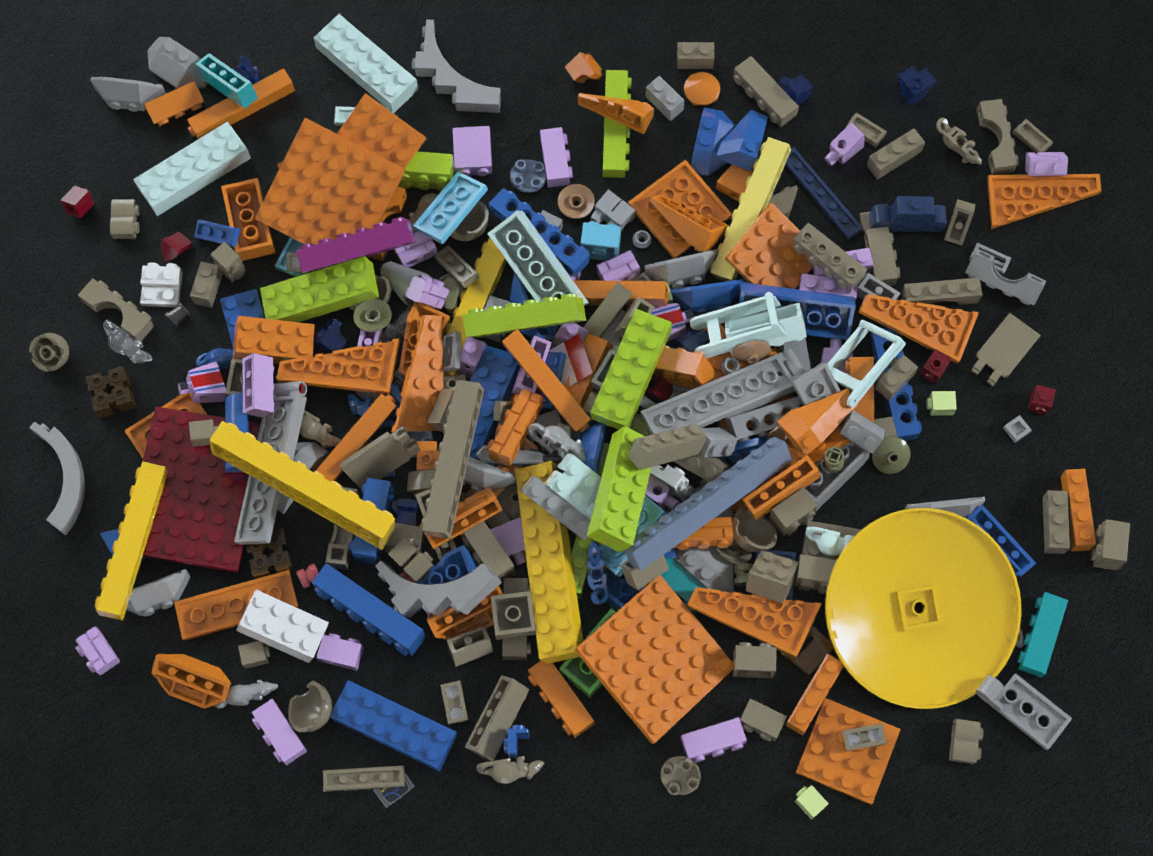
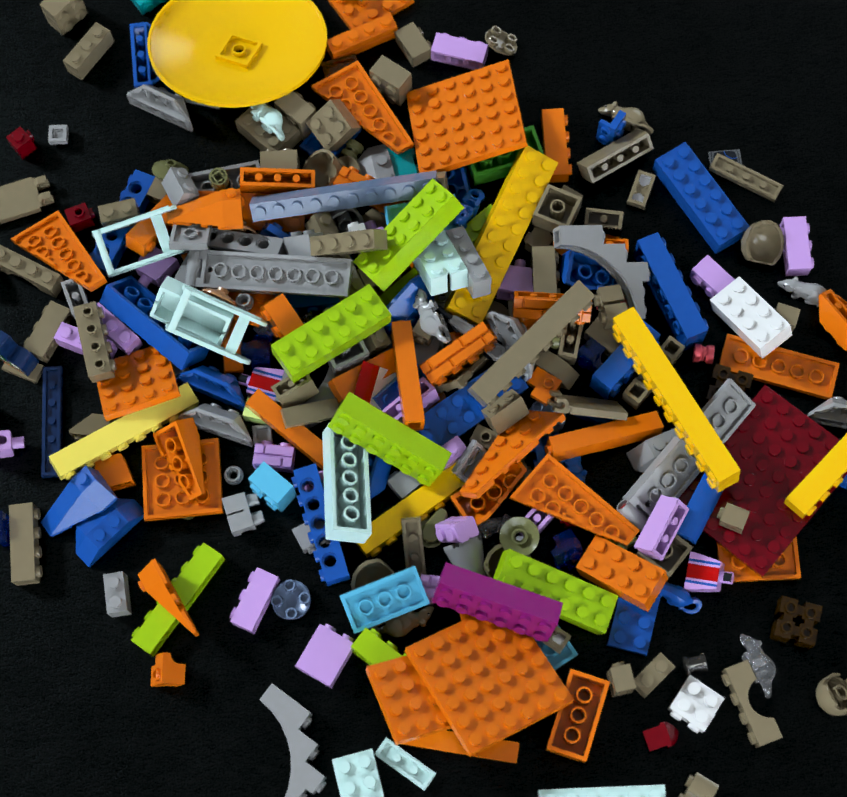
camera: 145 degrees left, 0 degrees up
blue tile [194,219,240,247] -> none
dark tan animal [299,410,341,449] -> none
medium nougat dish [558,184,595,219] -> none
dark tan brick [677,42,714,69] -> none
orange dish [684,72,720,106] -> none
yellowish green brick [926,391,956,416] -> none
orange arch [1060,469,1096,551] -> none

